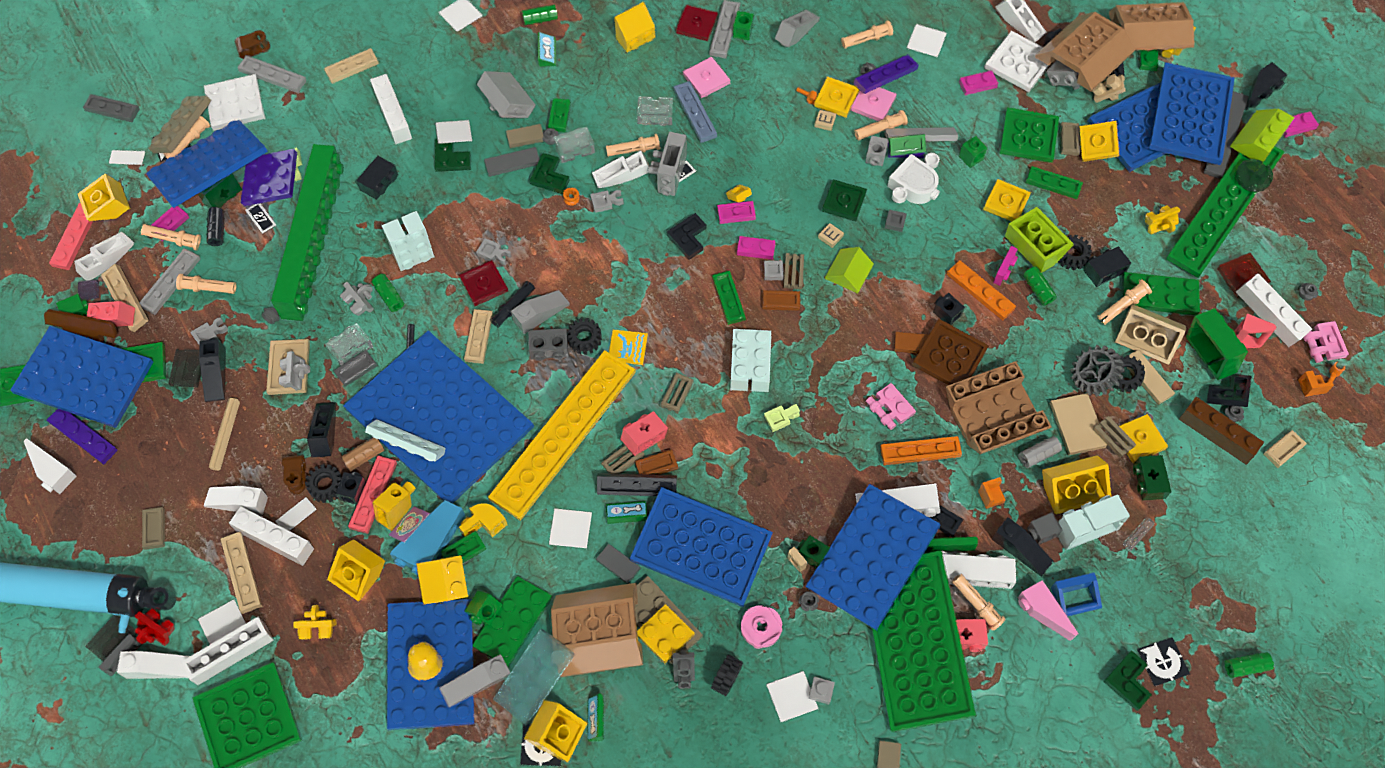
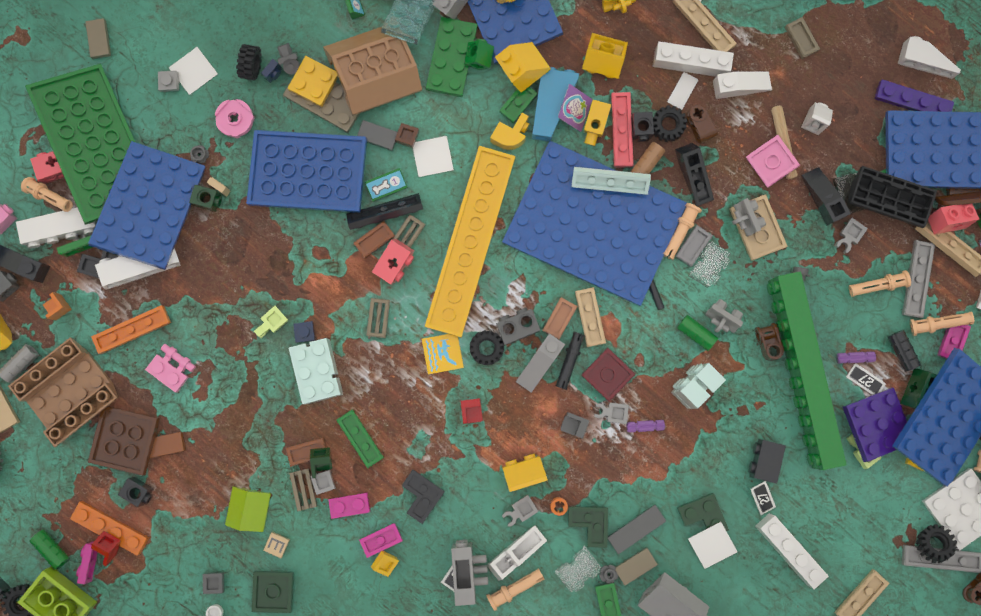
camera: 165 degrees right, 20 degrees up
none -> red panel [91,531,121,566]
none -> dark blue plate [261,59,282,83]
none -> dark blue plate [293,321,316,343]
none -> dark green panel [310,447,332,479]
none -> reddish brown plate [395,123,419,148]
none -> red panel [461,398,483,424]
none -> yellow slope [502,453,548,492]
none -> nougat tile [542,297,578,340]
none -> dark grey panel [560,412,590,439]
none -> medium lavender axle [626,420,665,433]
none -> light nougat pin [663,203,702,260]
none -> bright pink tile [746,135,800,188]
none -> sticker [750,481,776,515]
none -> reddish brown piece [755,323,784,361]
none -> white slope [801,102,833,135]
none -> medium lavender axle [836,352,876,364]
none -> black piece [849,166,937,228]
none -> black tyre [916,524,957,563]

